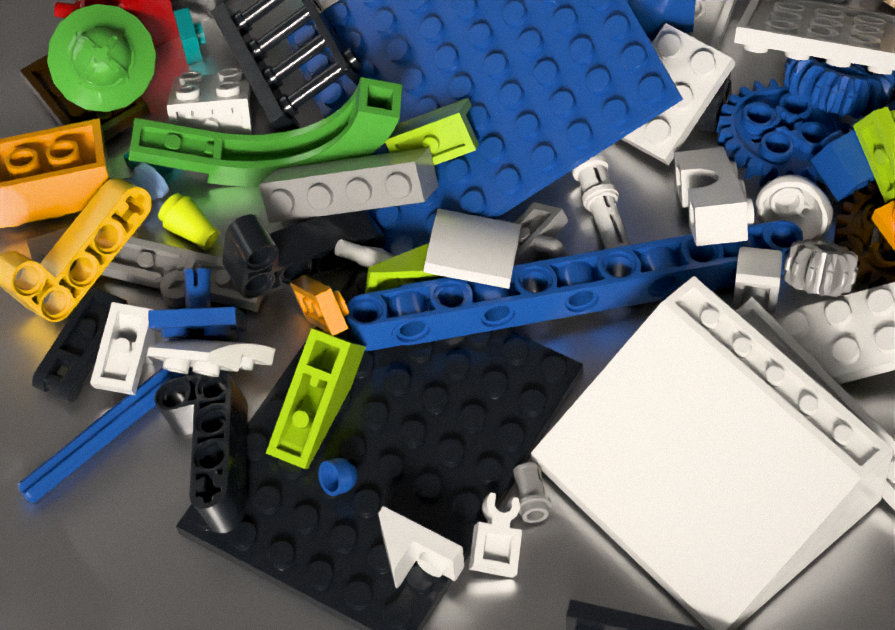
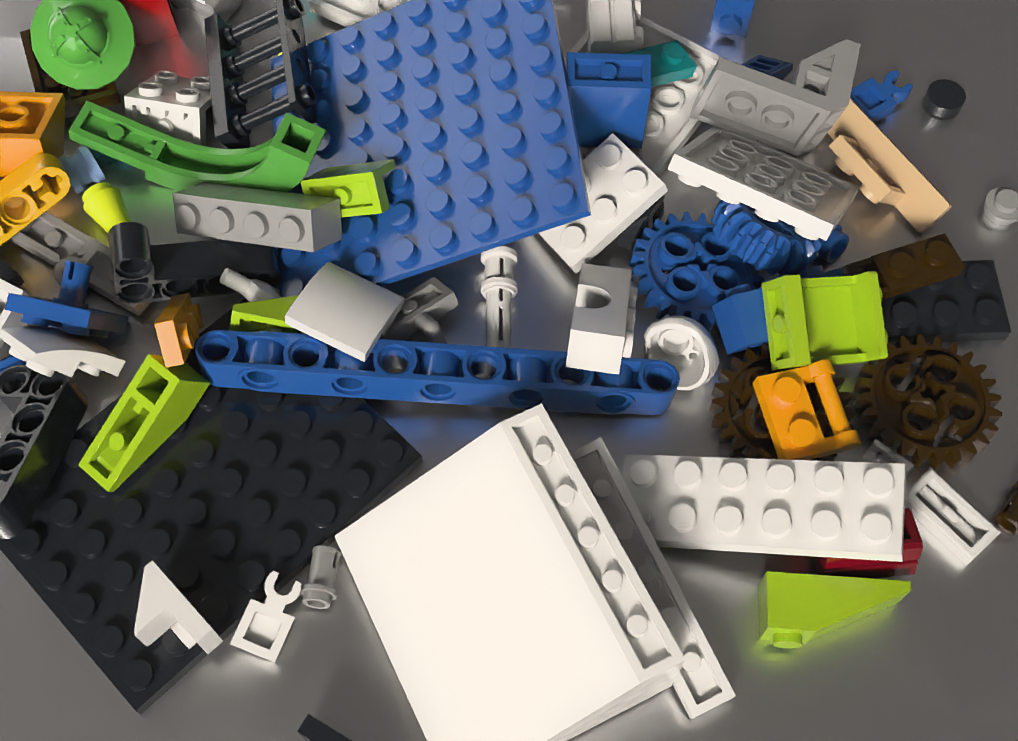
camera: 10 degrees right, 5 degrees up
teal plate [173,7,206,65] -> none
blue hinge [318,458,358,496] -> none
white slope [733,247,783,313] -> none
light grey gear [784,239,858,298] -> none

